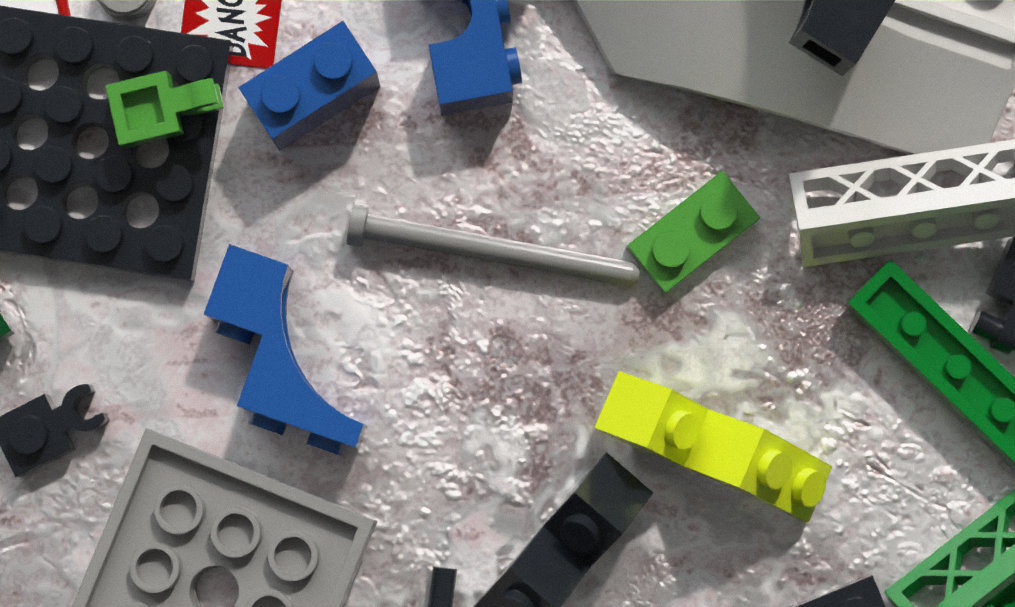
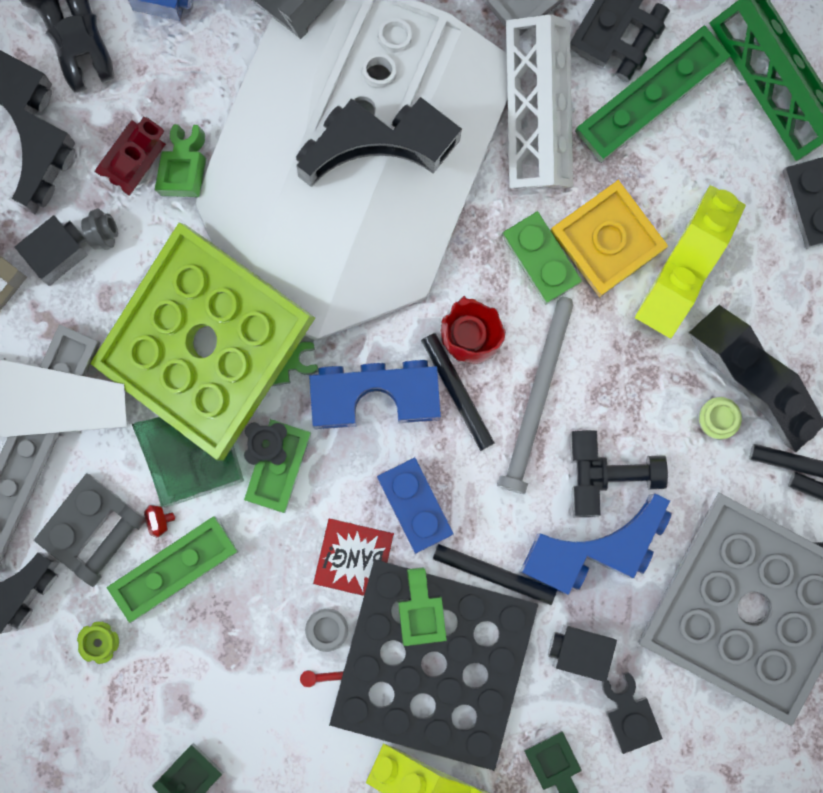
camera: 80 degrees left, 0 degrees up
none -> black bar [421,333,495,451]
none -> black bar [433,544,557,605]
none -> red hair [440,296,506,364]
none -> black brick [548,624,617,682]
none -> yellow plate [550,179,669,298]
none -> black bar [570,430,668,518]
none -> yellowish green plate [699,397,742,439]

